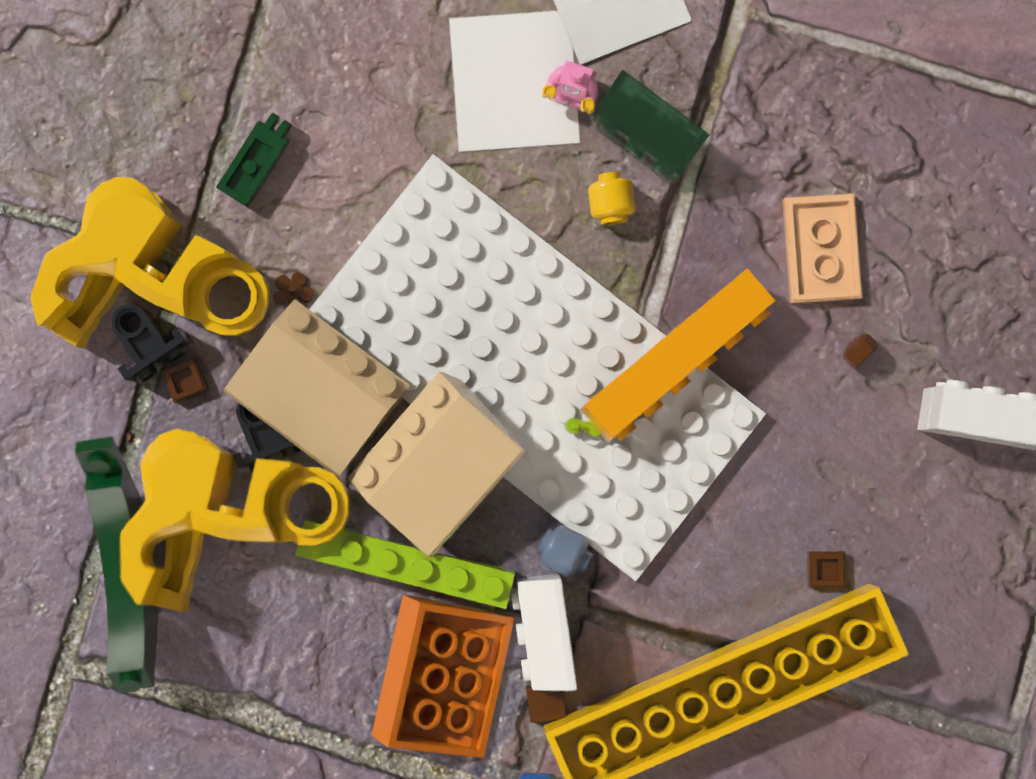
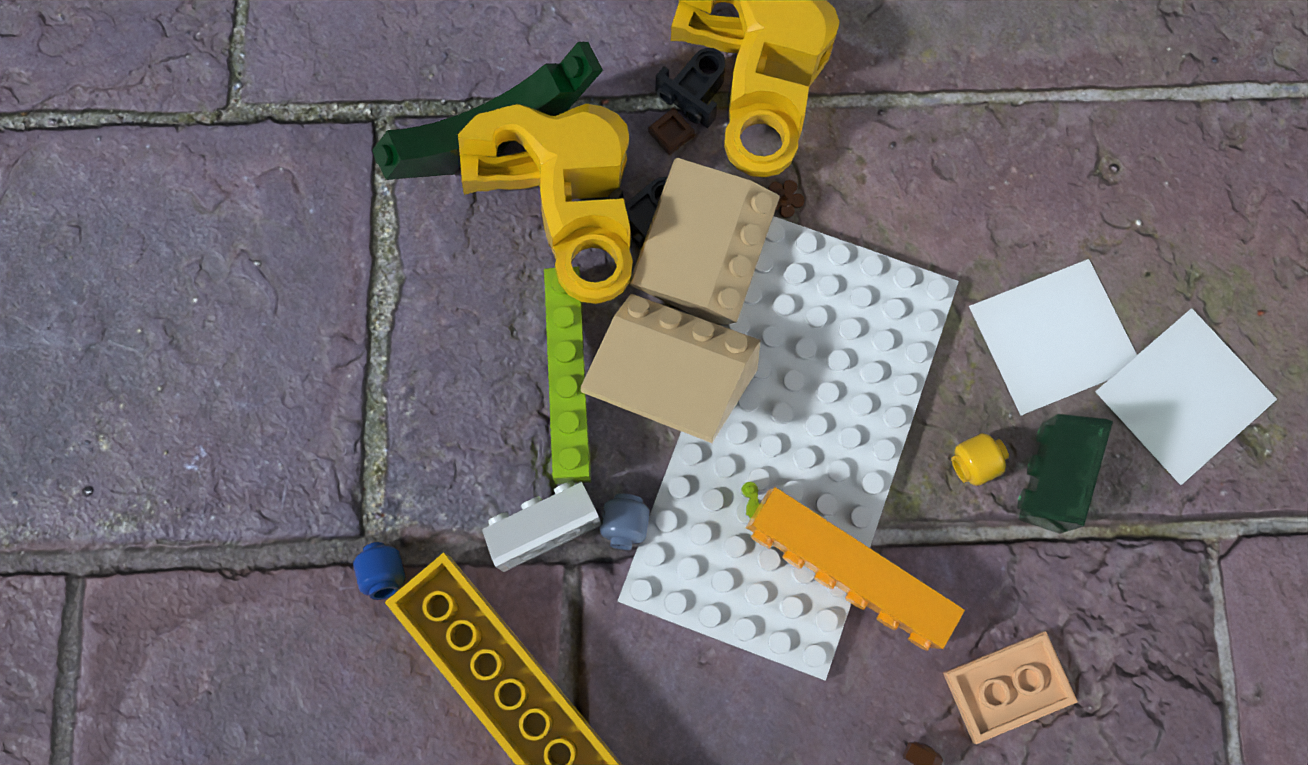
camera: 75 degrees right, 10 degrees down
dark green hinge [216,113,292,208] -> none
orange slope [371,595,515,758] -> none
reddish brown tile [526,685,566,723] -> none
bright pink piece [542,60,598,114] -> none

